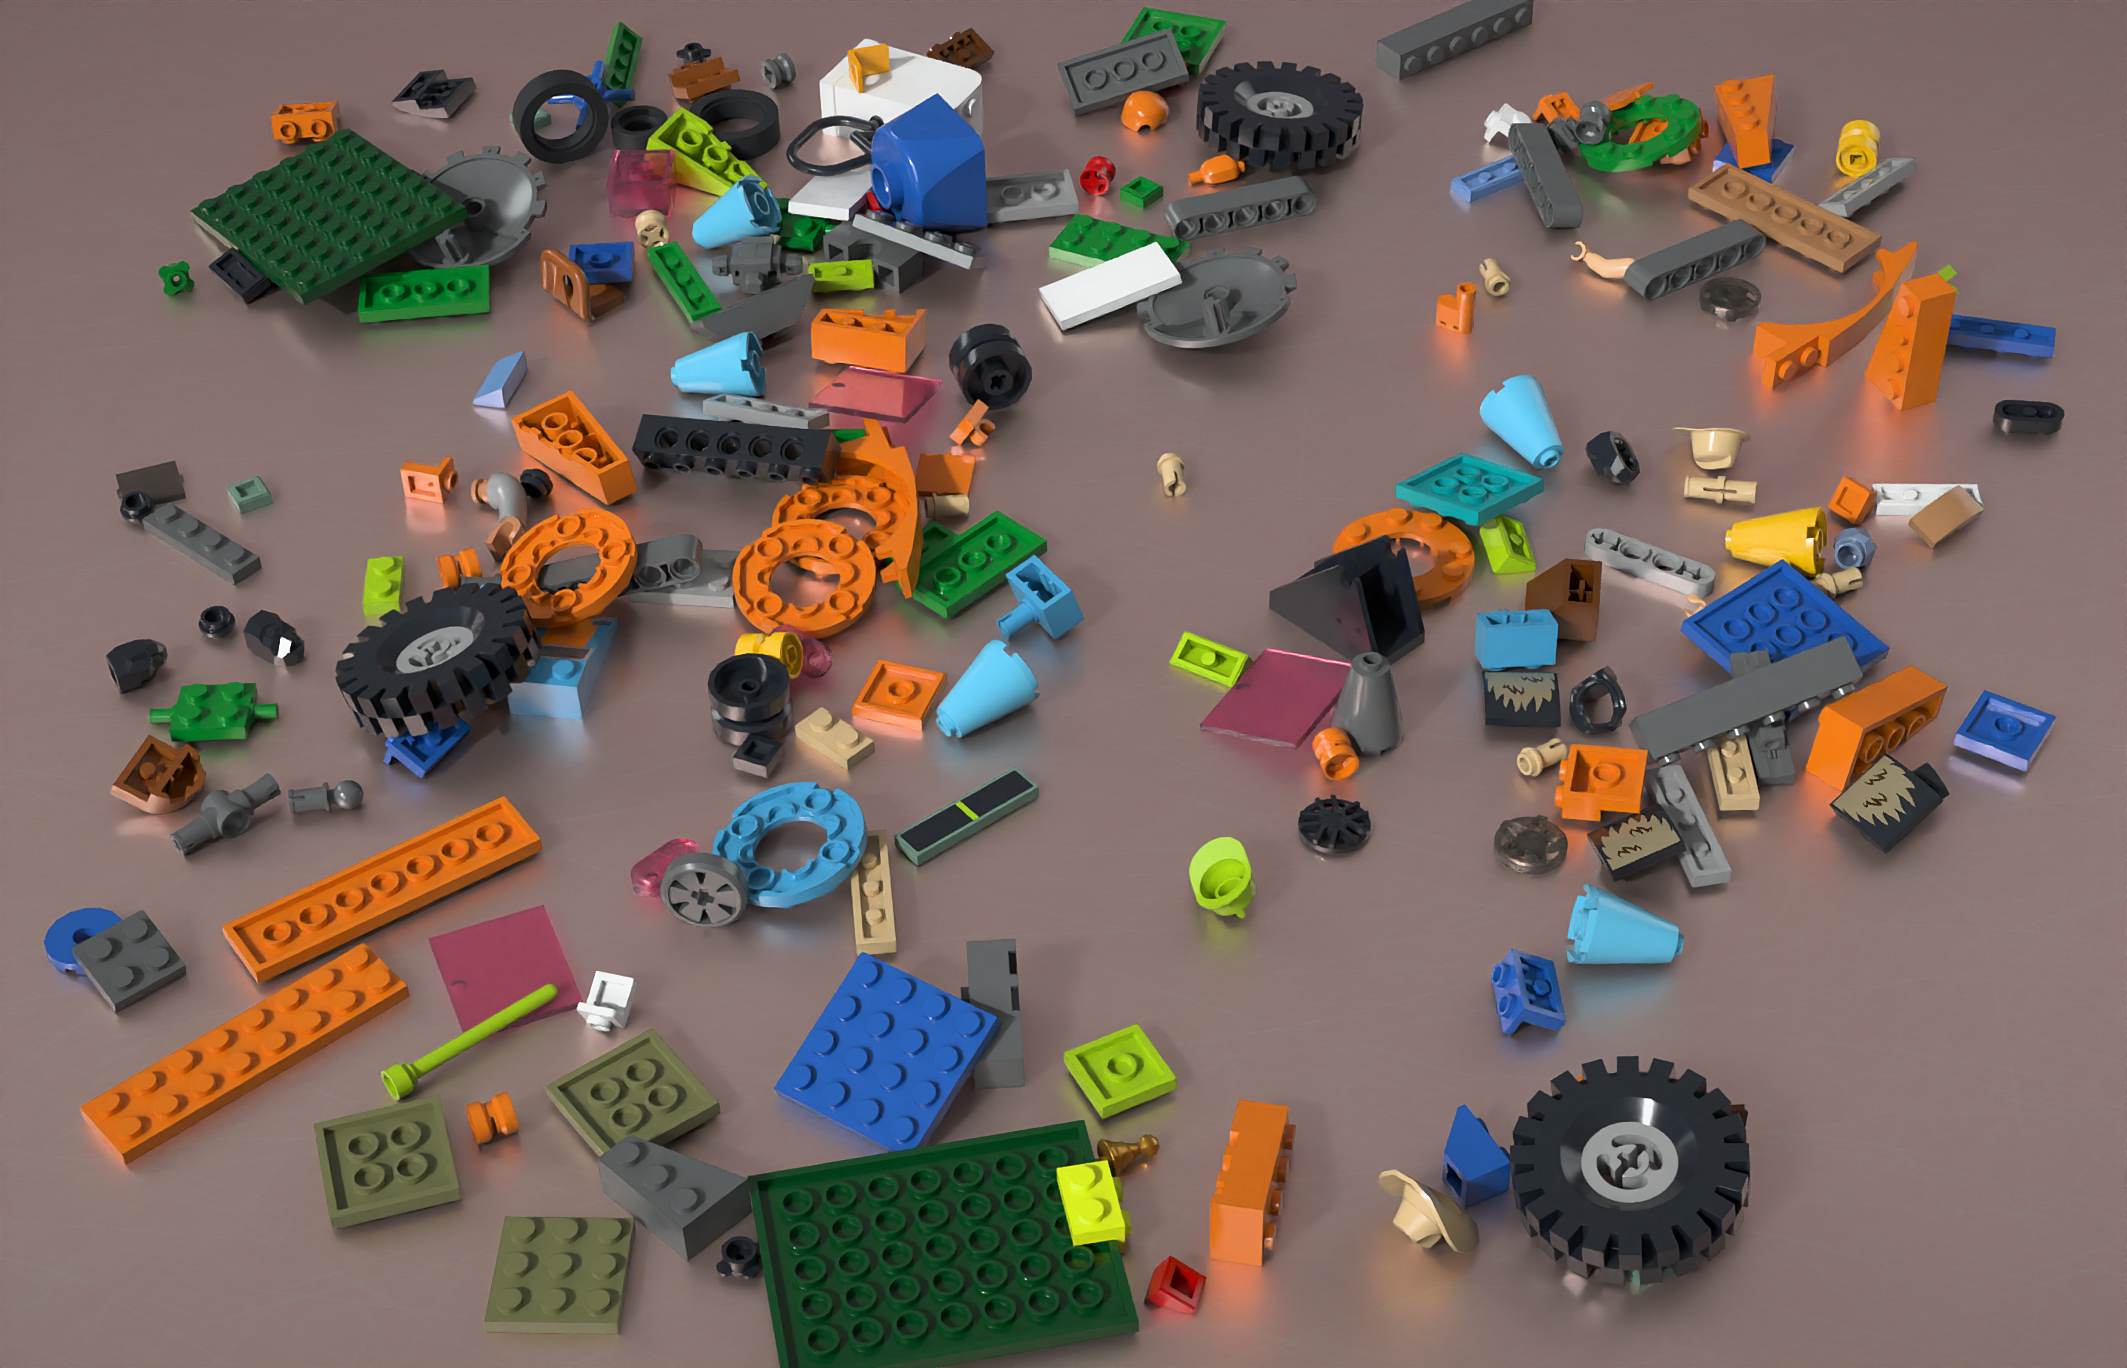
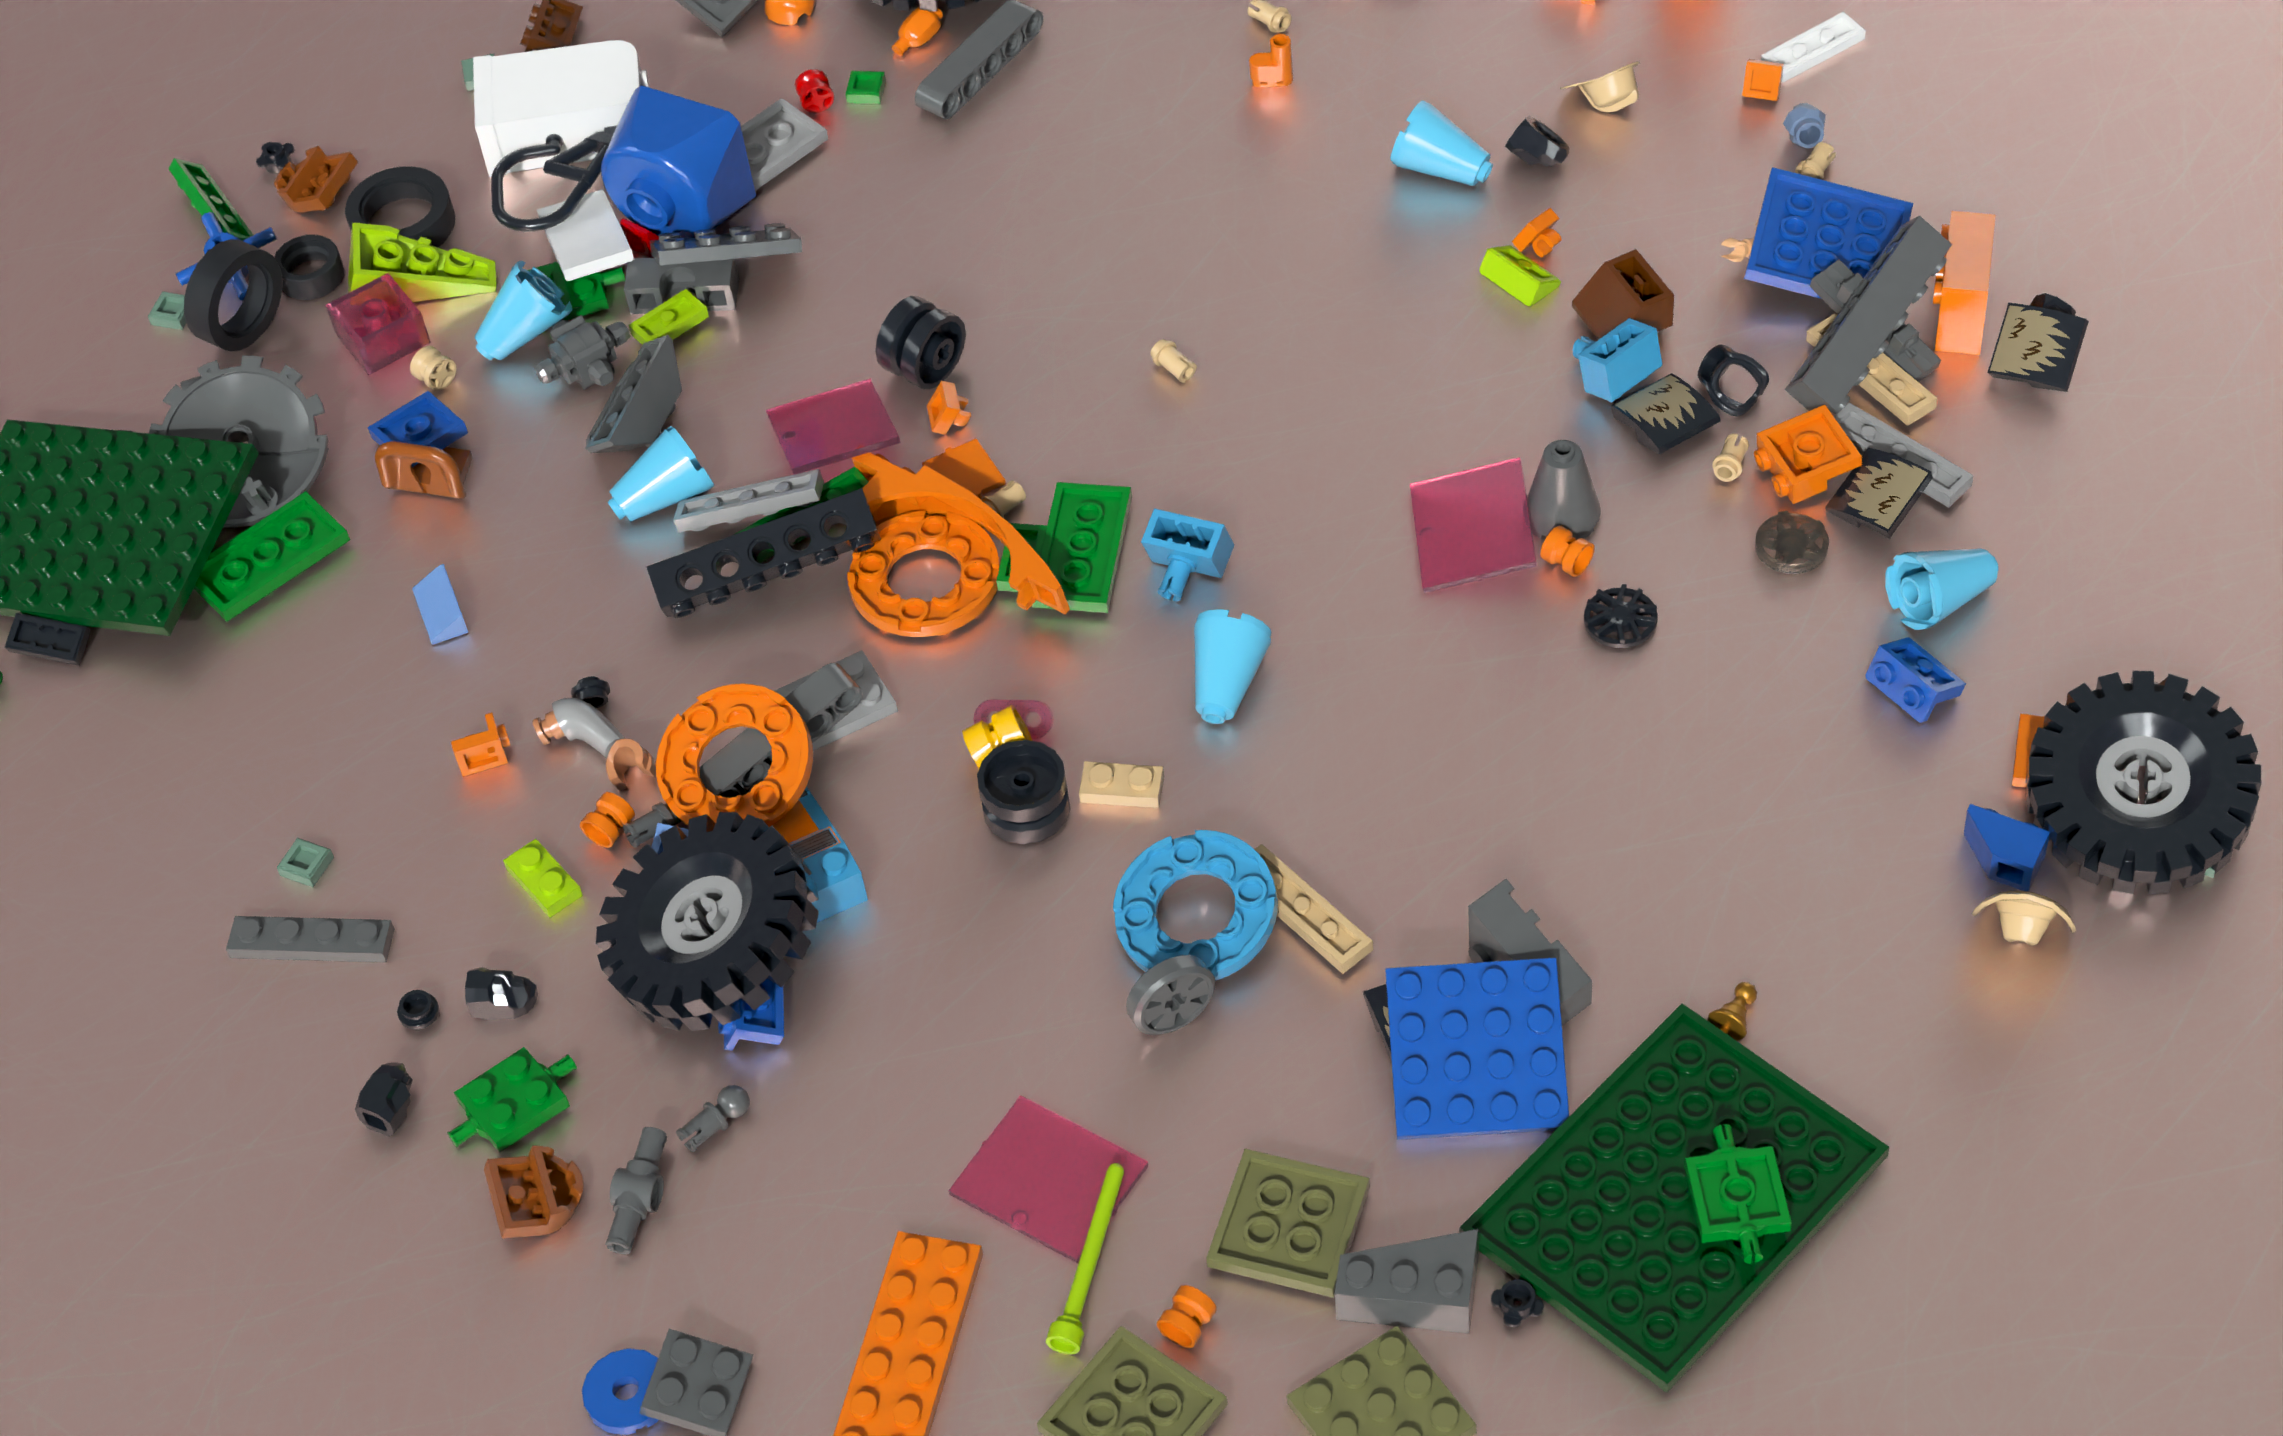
camera: 30 degrees left, 10 degrees up
clear smoke piece [116,460,186,505] -> none
black plate [120,491,156,523] -> none
orange plate [222,796,543,984] -> none
black slope [392,69,477,118] -> none
orange wedge [511,390,638,505] -> none
white bracket [576,971,638,1031] -> none
clear pink plate [631,838,700,897] -> none
green plate [647,241,722,322] -> none
orange plate [732,519,877,640] -> none
black plate [732,733,785,778] -> none
dark grey wheel [760,53,796,89] -> none
orange wedge [811,309,927,374] -> none
light orange bracket [848,43,890,93] -> none
orange tile [852,659,948,731] -> none
tile [894,767,1039,866] -> none
white tile [1039,242,1182,330] -> none
green plate [1049,214,1190,268] -> none
neon yellow bracket [1057,1160,1132,1253] -> none
lime plate [1064,1023,1177,1119] -> none
dark grey piece [1137,247,1297,348] -> none
red slope [1144,1255,1207,1314] -> none
lime slope [1169,631,1254,689] -> none
lime piece [1189,837,1257,919] -> none
orange wedge [1210,1099,1296,1267] -> none
black ladder [1269,535,1425,666] -> none
orange plate [1332,507,1475,611] -> none
teal plate [1395,452,1544,526] -> none
light grey beam [1584,528,1716,598] -> none
tan pin [1684,476,1757,504] -> none
yellow cone [1725,506,1827,578] -> none
medium nougat slope [1908,485,1984,549] -> none
blue plate [1954,690,2056,772] -> none
none -> orange tile [1512,208,1562,258]
none -> green plate [1685,1124,1792,1264]

